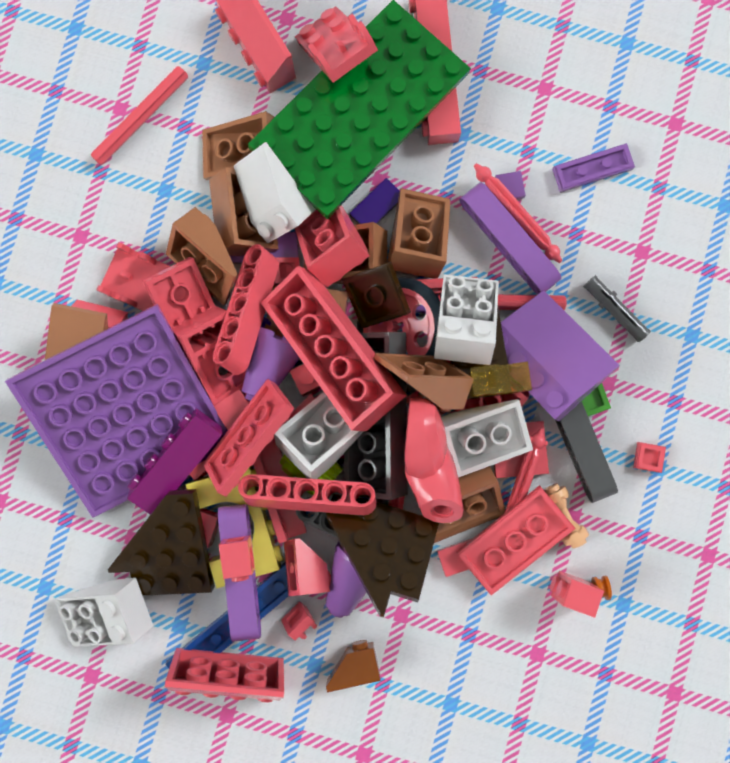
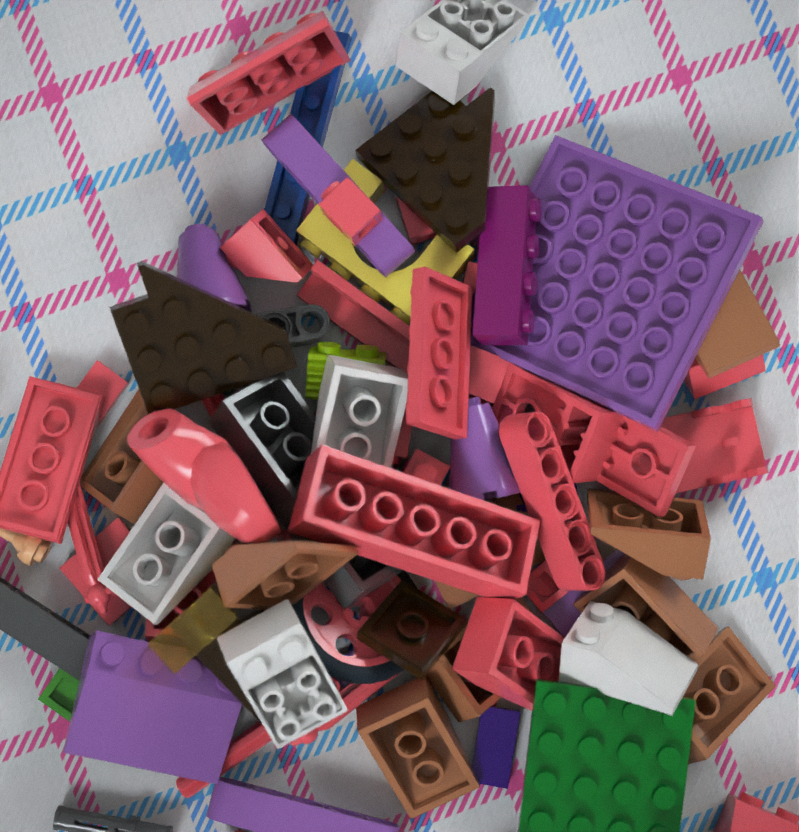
camera: 140 degrees right, 0 degrees up
coral beam [238,474,376,515] -> none
coral tile [281,601,317,640] -> none
dark orange slope [326,640,381,693] -> none

